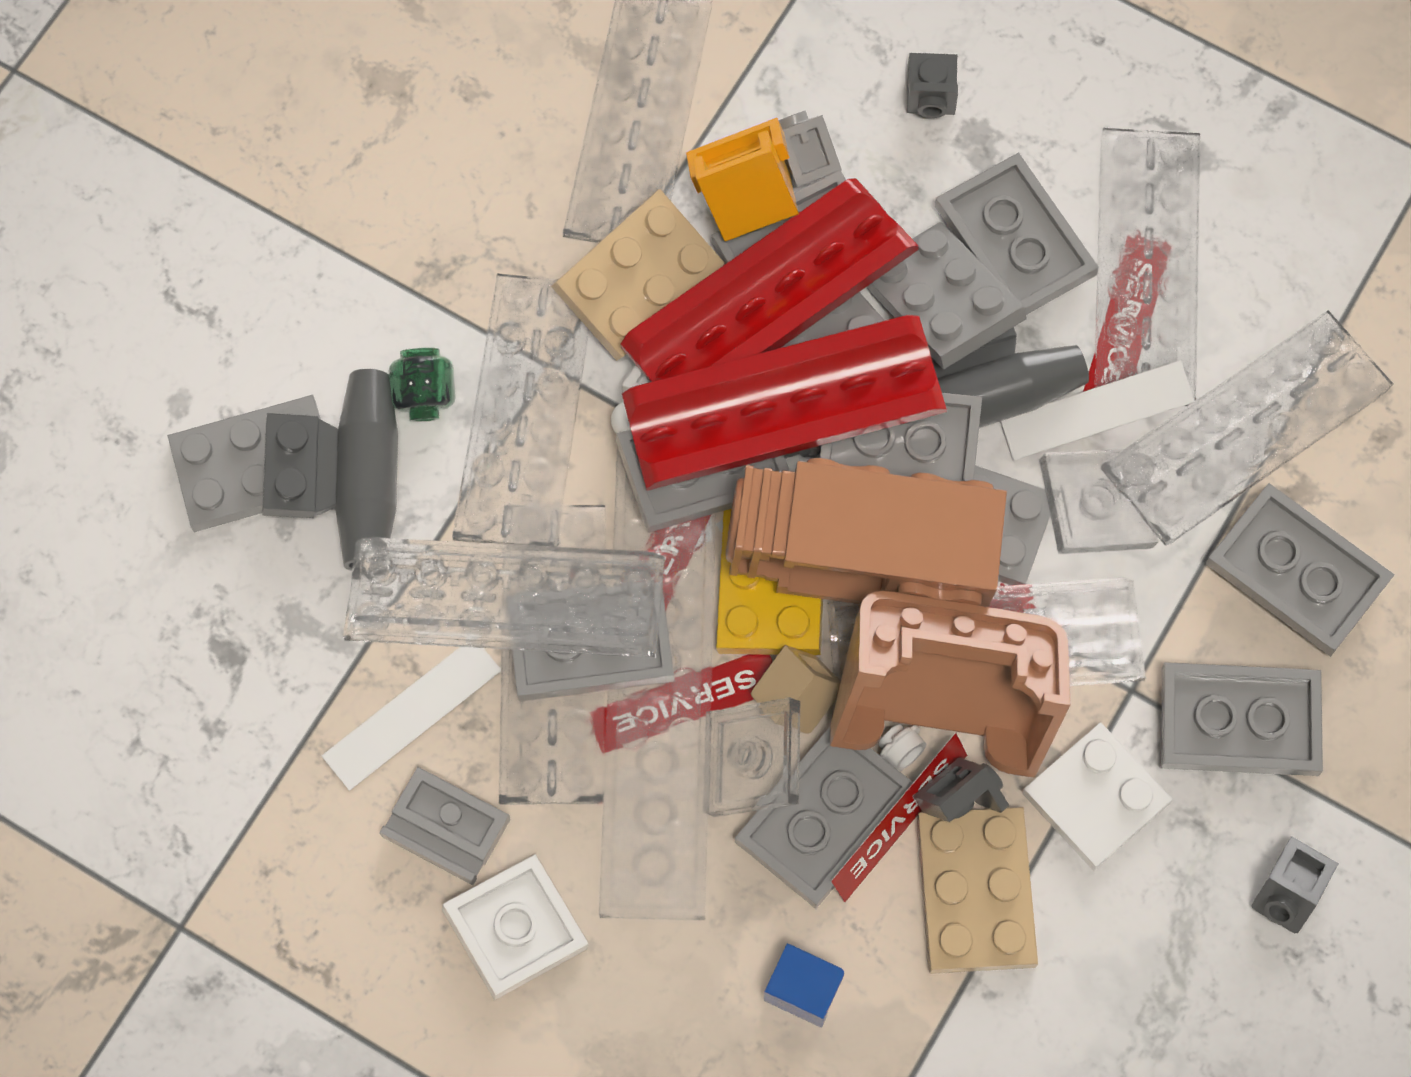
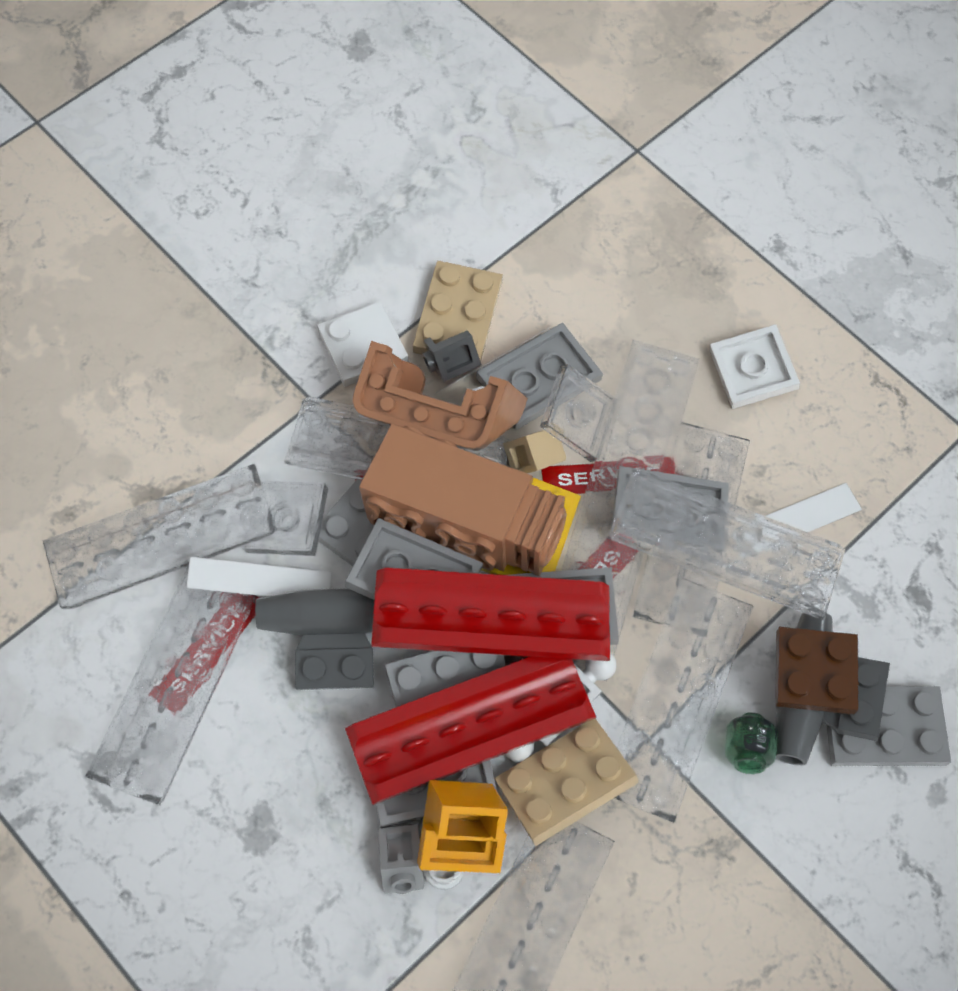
camera: 170 degrees left, 5 degrees down
light grey plate [379,767,511,885] -> none
blue panel [764,943,844,1028] -> none
light grey plate [866,222,1027,370] -> none
dark grey bracket [907,53,958,118] -> none
light grey plate [935,152,1099,315] -> none
light grey plate [1161,662,1323,776] -> none
light grey plate [1206,483,1395,657] -> none
dark grey bracket [1252,836,1339,933] -> none
none -> reddish brown plate [775,627,858,715]

